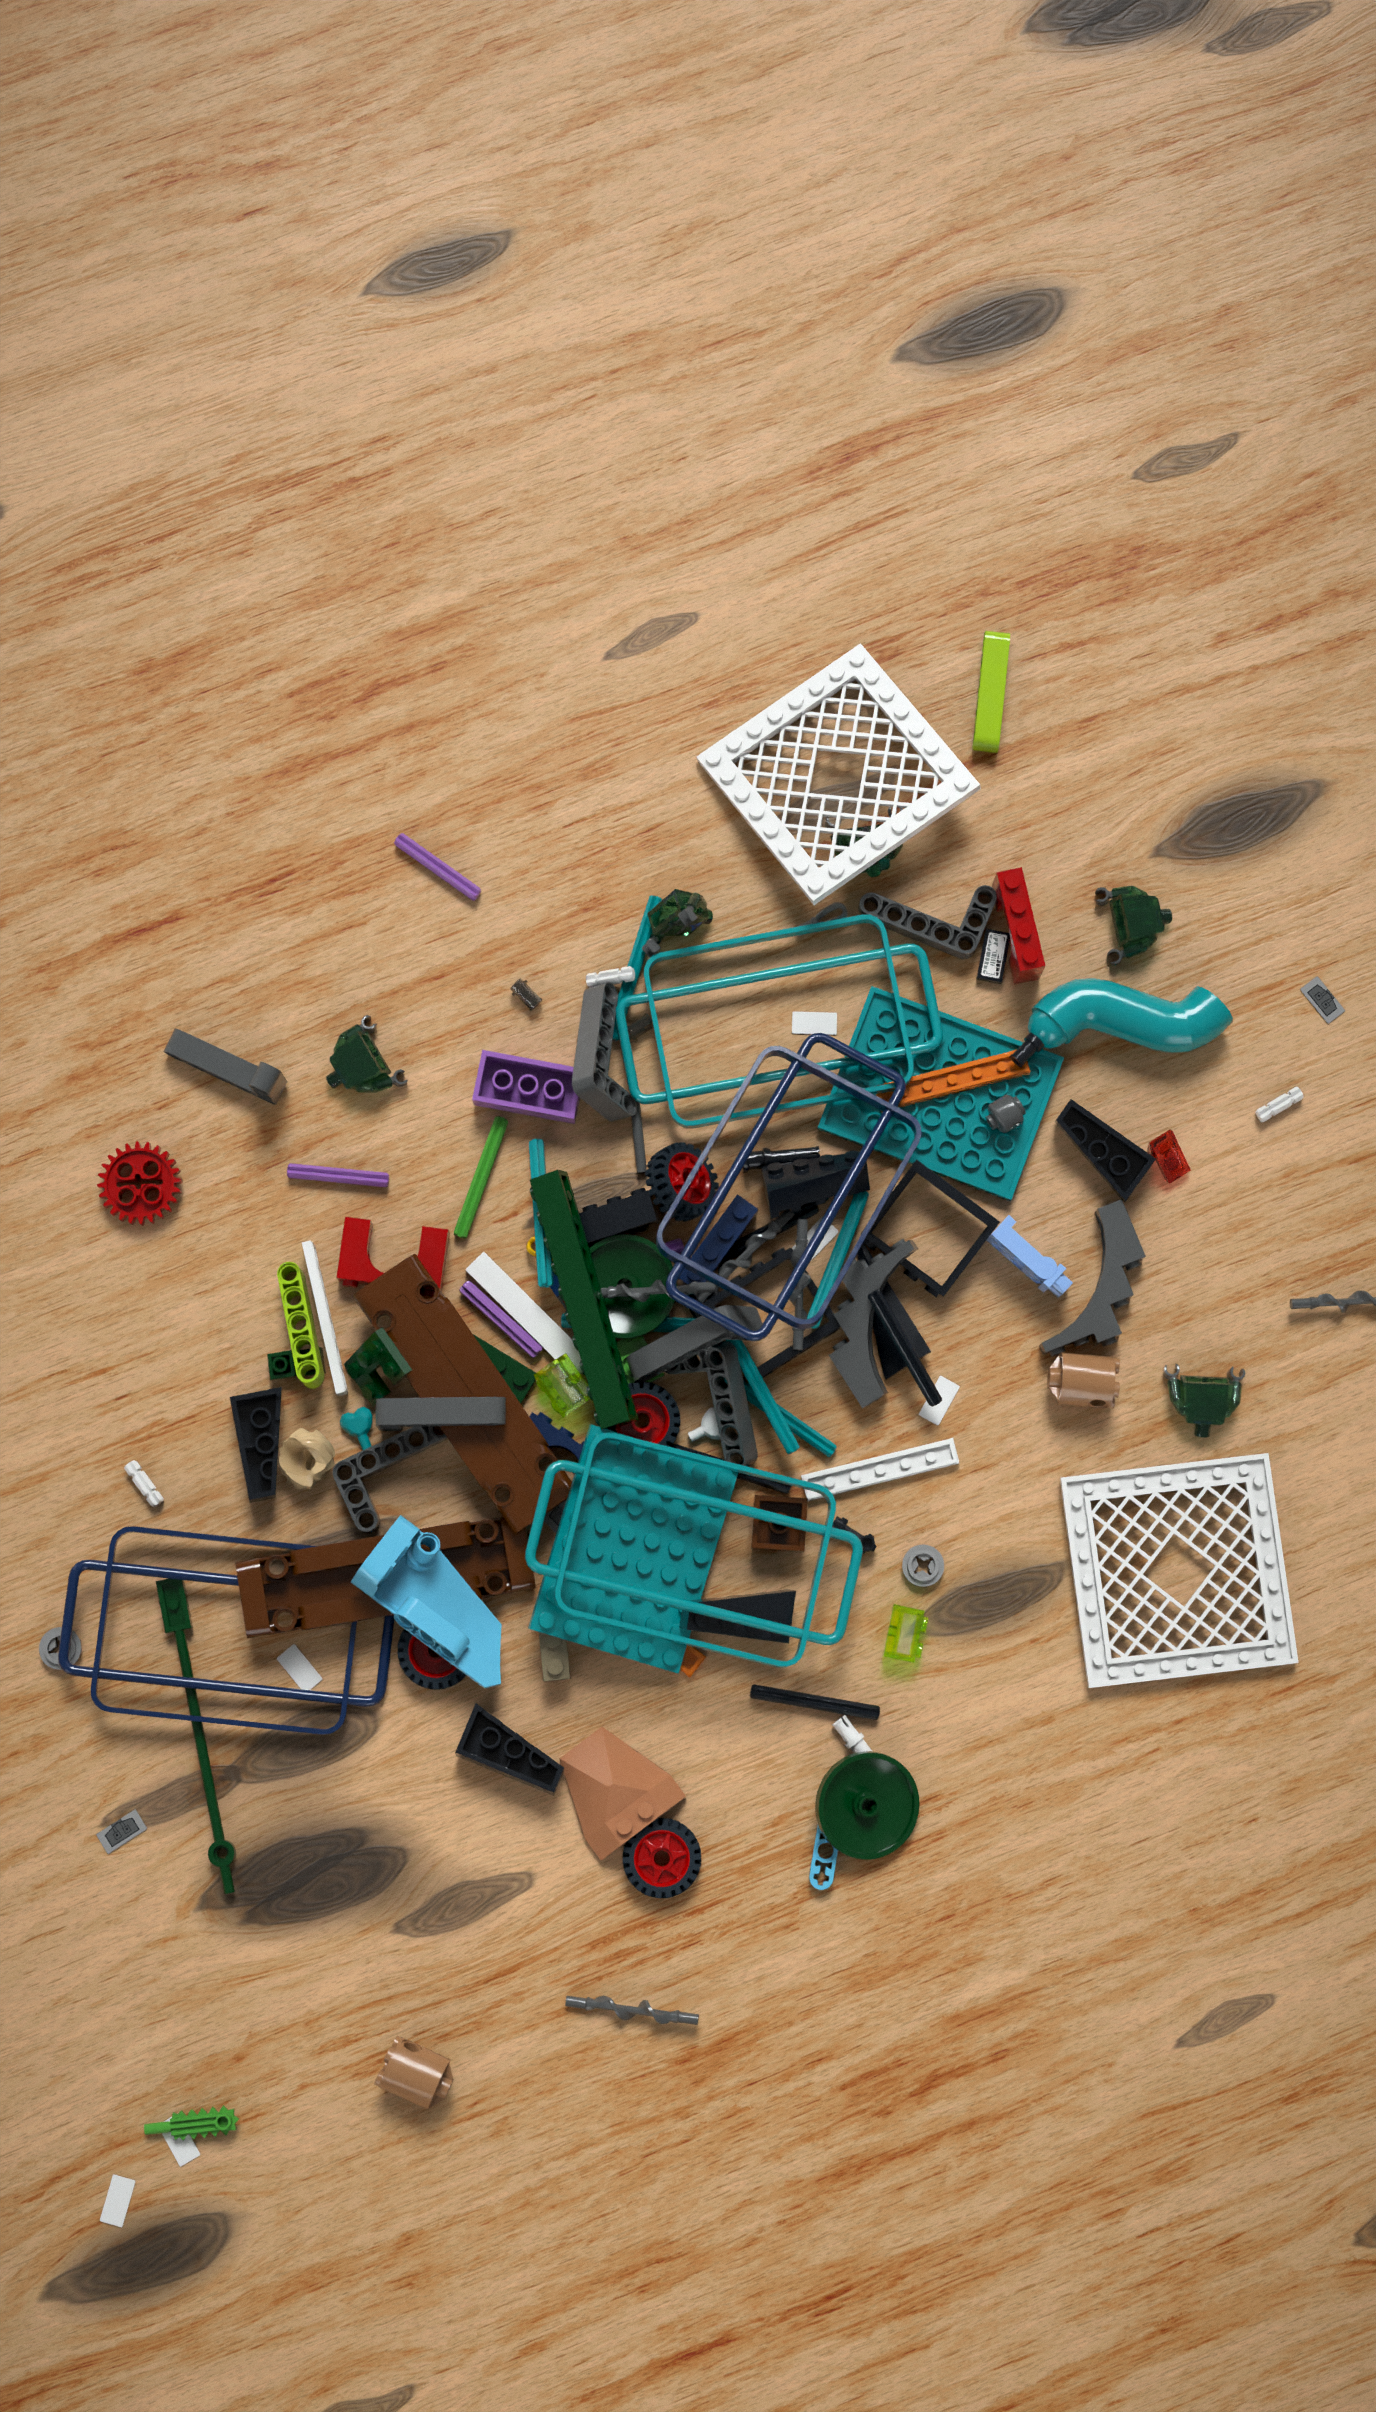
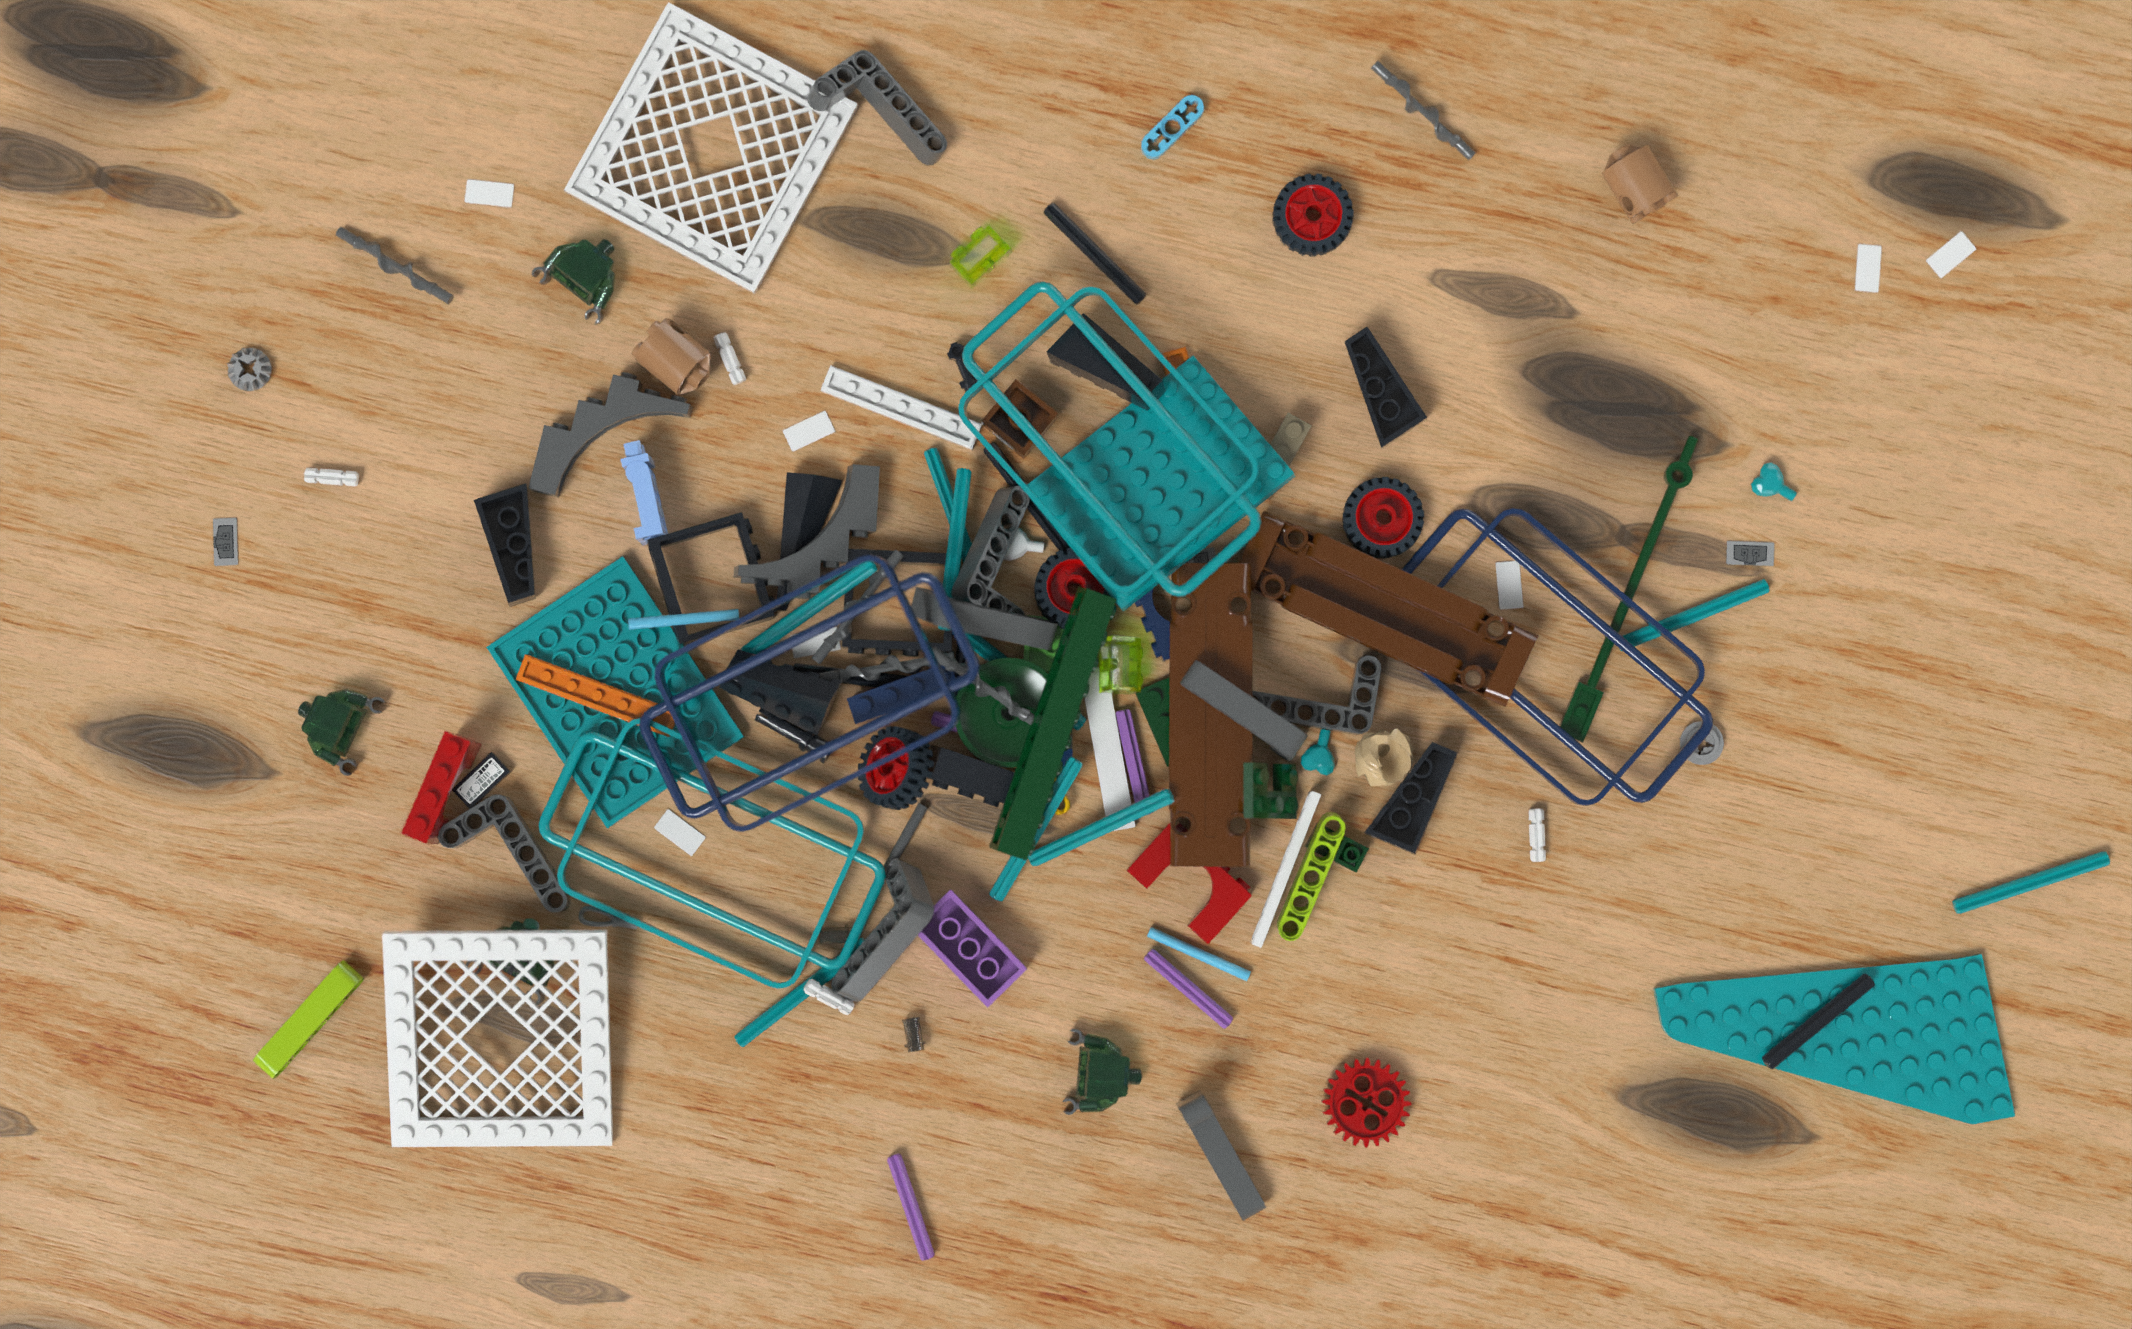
camera: 150 degrees left, 5 degrees up
bright green piece [144,2105,240,2141] -> none
medium azure panel [351,1515,502,1688] -> none
bright green axle [454,1116,508,1239] -> none
nougat wedge [560,1727,686,1861] -> none
clear green torso [642,889,713,958] -> none
dark green dish [815,1751,920,1860] -> none
white pin [832,1715,872,1753] -> none
black axle [868,1289,942,1407] -> none
light grey gear [902,1544,944,1587] -> none
dark grey head [985,1095,1026,1133] -> none
teal animal [1010,978,1233,1068] -> none
clear red slope [1147,1129,1191,1184] -> none
none -> white sticker [465,179,514,207]
none -> medium azure bar [628,609,739,630]
none -> white axle [714,332,746,385]
none -> dark grey beam [807,50,947,165]
none -> teal axle [1028,789,1174,866]
none -> medium azure bar [1147,927,1251,981]
none -> teal axle [1618,579,1770,651]
none -> teal rock [1751,462,1797,501]

